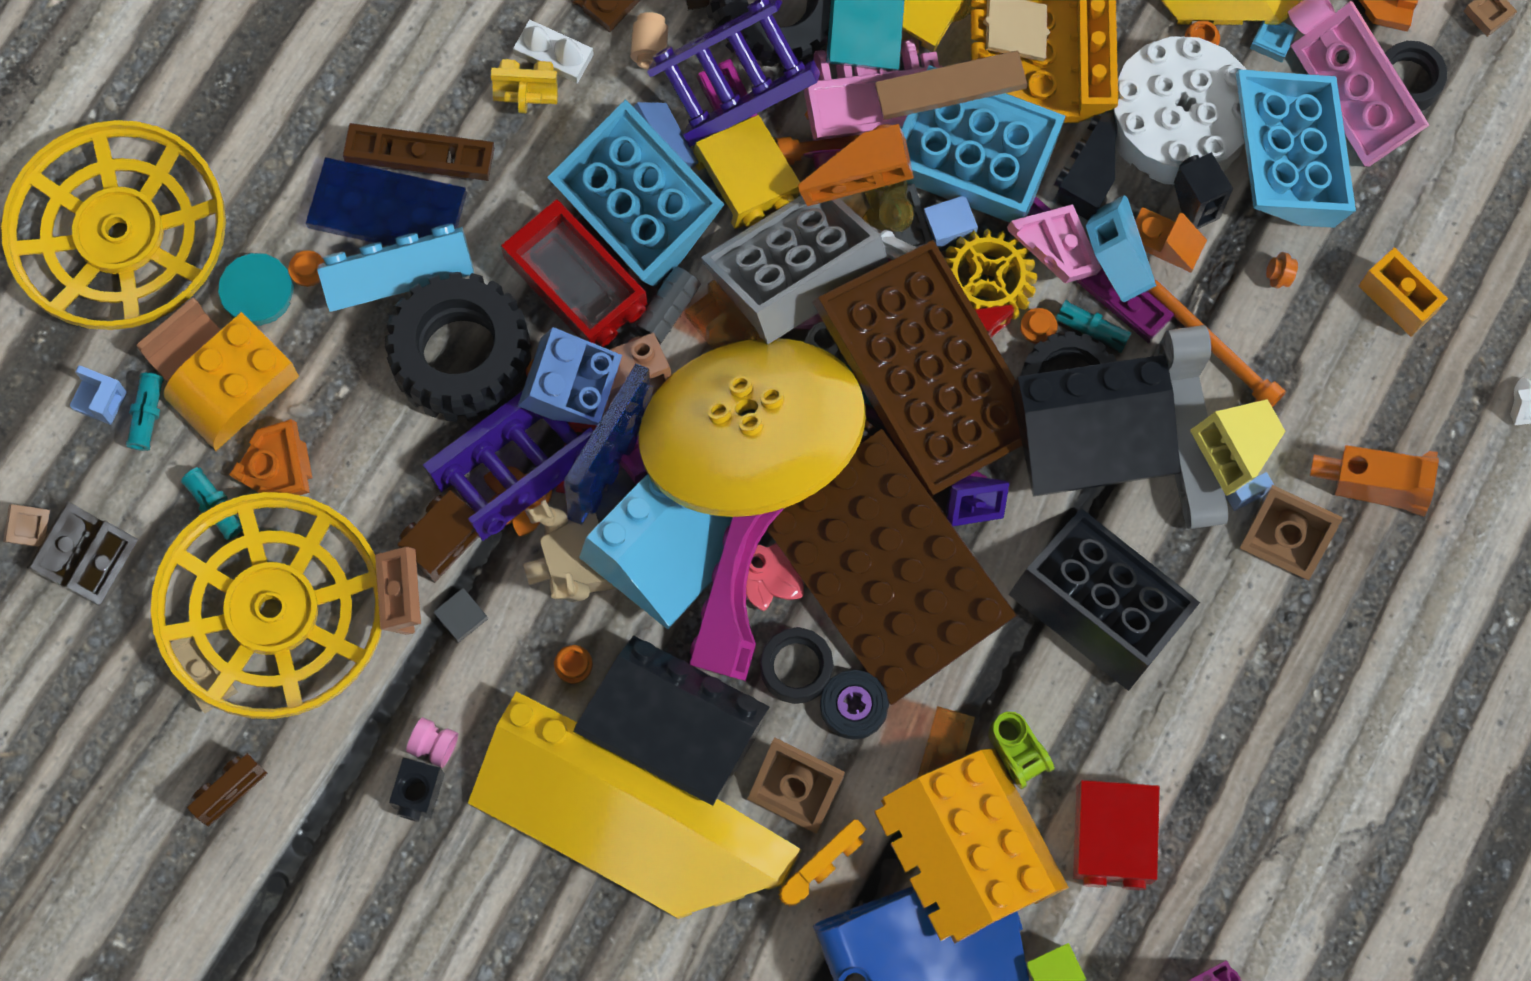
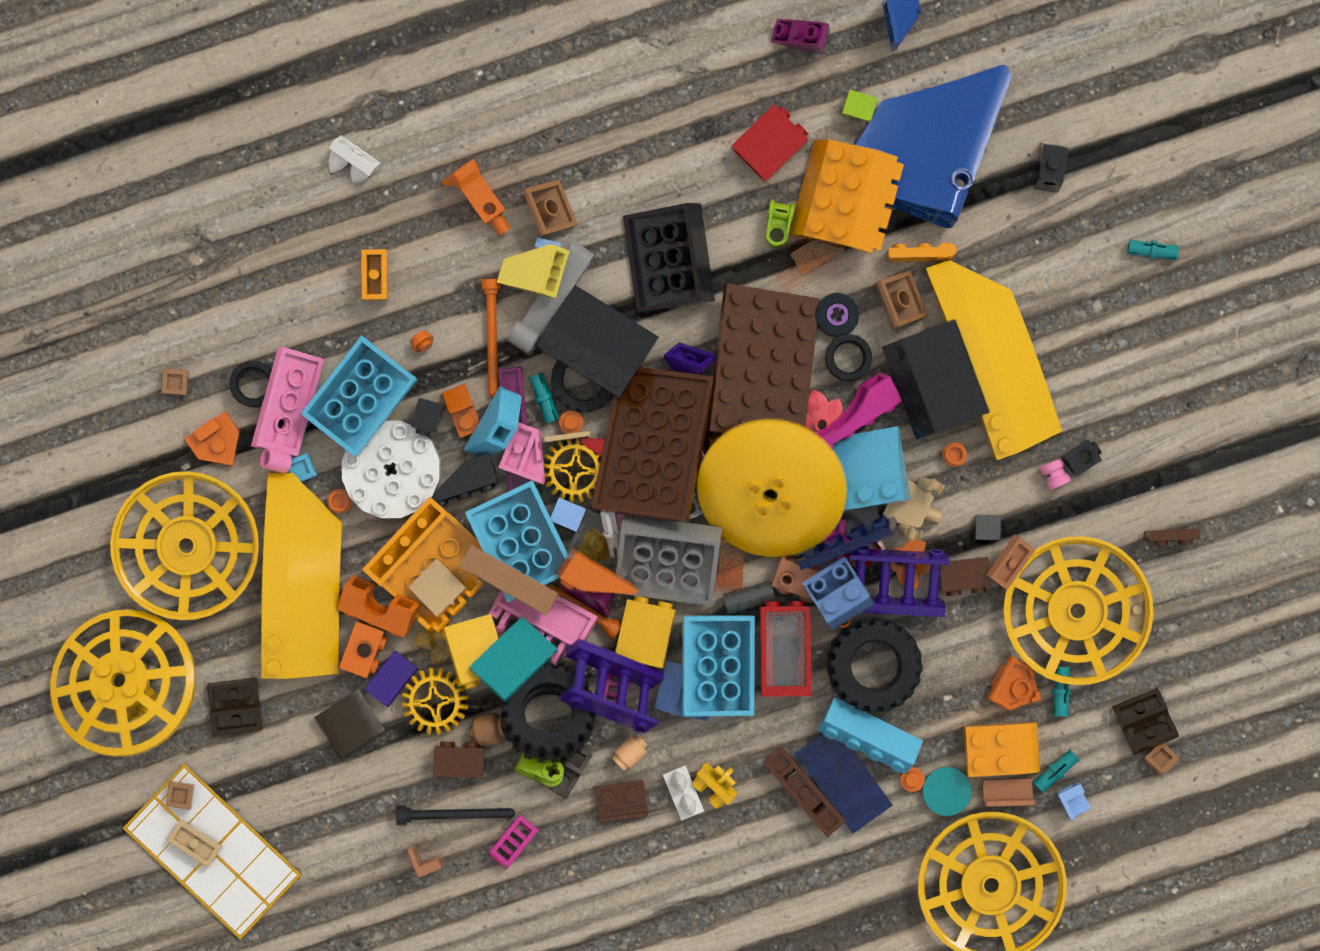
camera: 135 degrees left, 15 degrees up
none -> tan piece [543,431,591,443]

